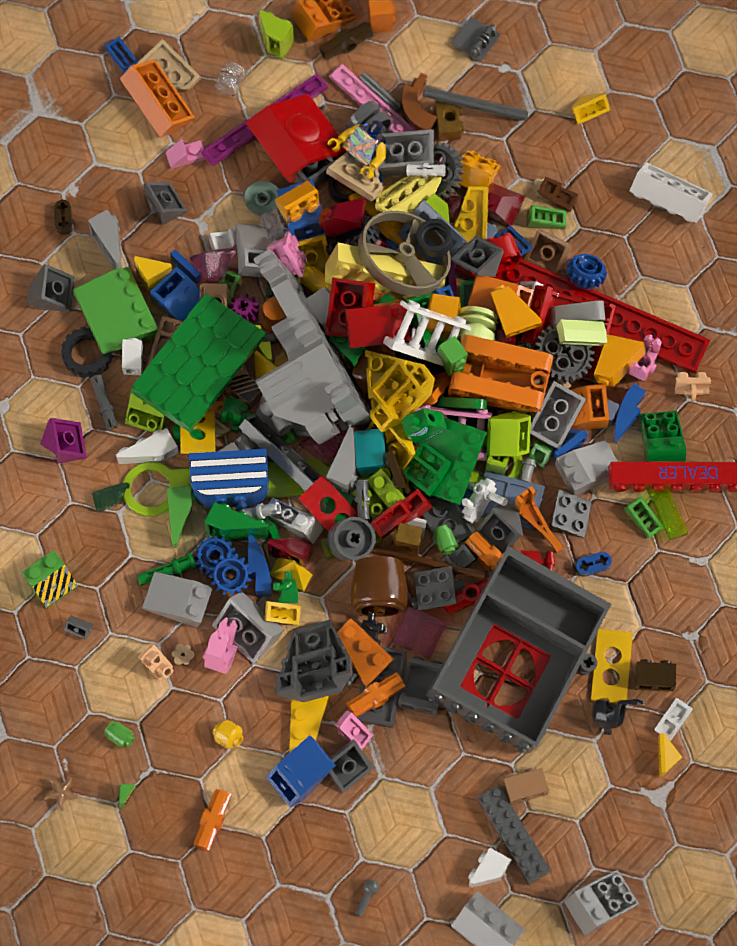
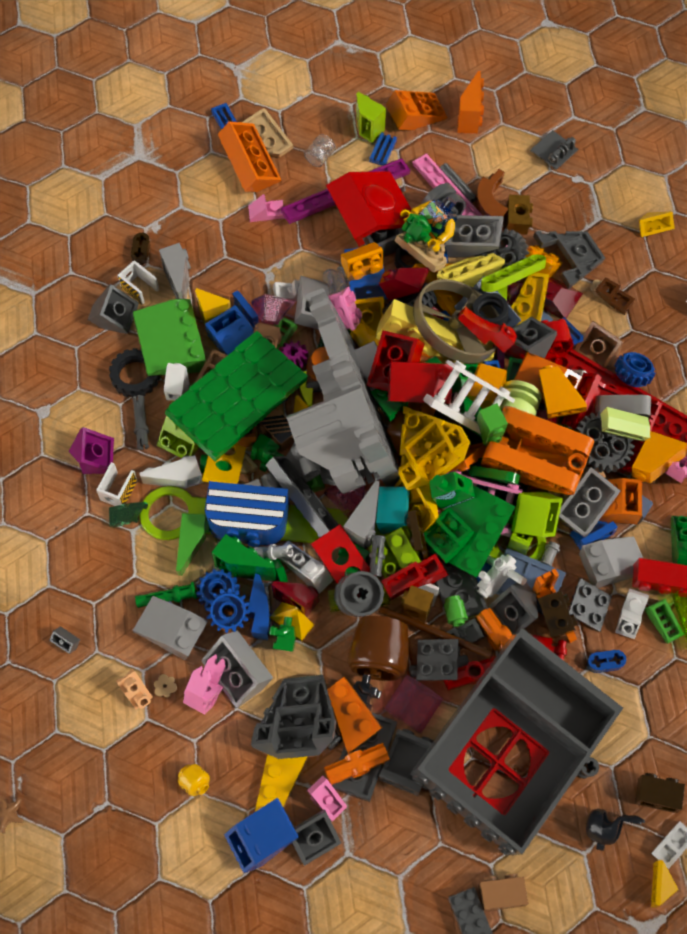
camera: 10 degrees right, 5 degrees down
slope [22,550,78,609] -> none
bright green brick [104,721,135,749] -> none
bright green slope [119,784,136,808] -> none
dark grey slope [143,182,187,225] -> none
orange piece [193,789,231,851] -> none
sand green dish [244,181,278,215] -> none
yellow slope [264,601,301,625] -> none
dark brown piece [319,21,373,61] -> none
white pin [407,163,445,178] -> none
dark grey axle [423,86,528,121] -> none
bright green slope [526,205,566,229] -> none
bright green slope [528,440,555,468] -> none
yellow piece [591,629,633,704] -> none
blue slope [613,383,646,444] -> none
none -> white piece [96,462,137,509]
none -> white piece [118,260,159,305]
none -> blue tile [369,132,397,166]
none -> green piece [402,213,432,243]
none -> red slope [458,307,517,353]
none -> lime beam [481,254,546,292]
none -> dark grey wing [533,231,605,289]
none -> dark brown brick [538,591,578,638]
none -> white slope [615,588,649,639]

